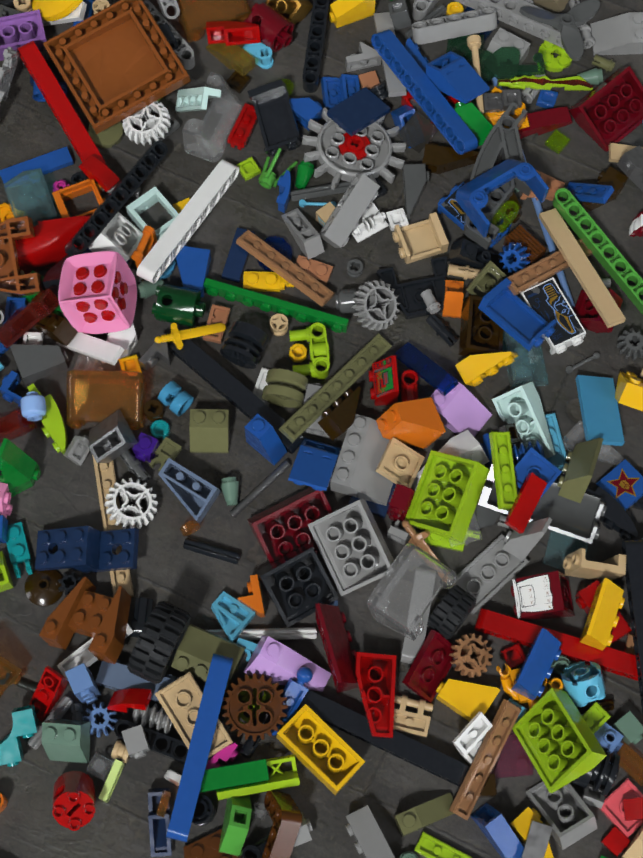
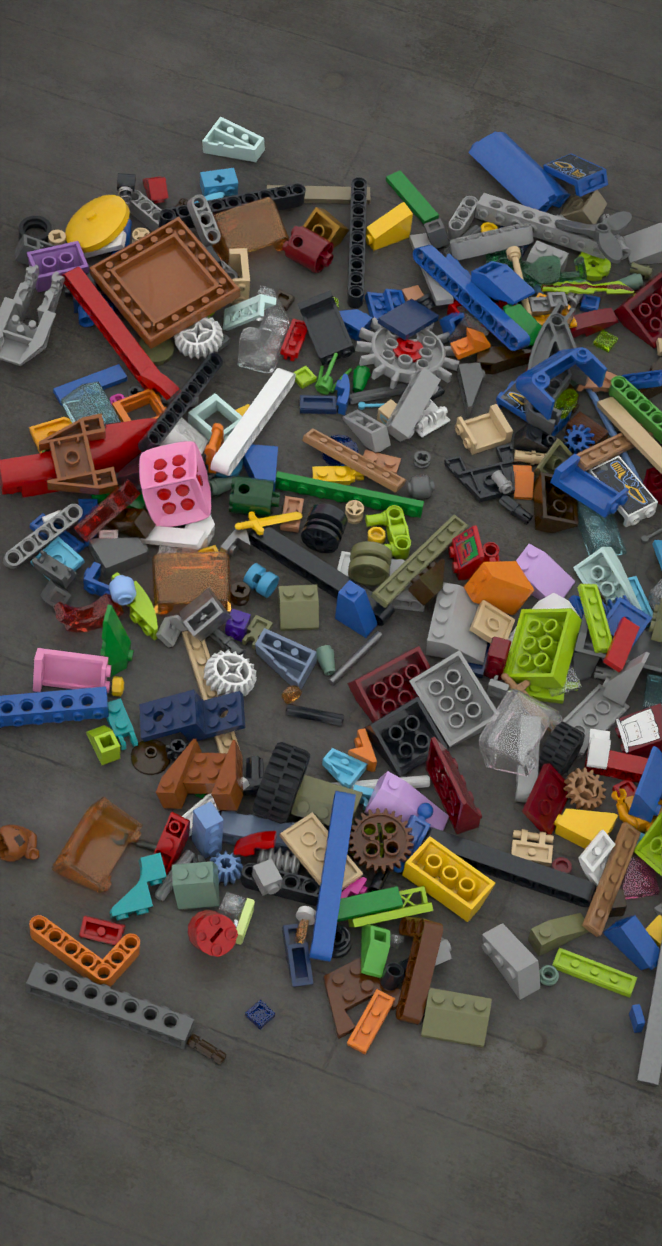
camera: 10 degrees left, 15 degrees down
tan wheel [111,738,130,764] -> none
teal tile [150,419,170,440] -> none
red slope [206,21,261,46] -> none
clear yellow slope [206,43,255,77] -> none
dark blue tile [222,227,255,283] -> none
medium azure piece [240,43,274,69] -> none
blue slope [288,438,341,491] -> none
light grey slope [345,42,382,72] -> none
light grey gear [351,280,400,331] -> none
red wedge [355,652,397,738] -> none
white plate [385,208,409,231] -> none
clear blue tile [394,342,459,396] -> none
yellow slope [455,351,519,387] -> none
none -> yellow tile [112,676,124,696]
none -> tan panel [228,248,250,305]
none -> dark blue tile [299,395,337,414]
none -> orange slope [450,327,491,360]
none -> dark red tile [551,857,572,874]
none -> white slope [587,729,611,769]

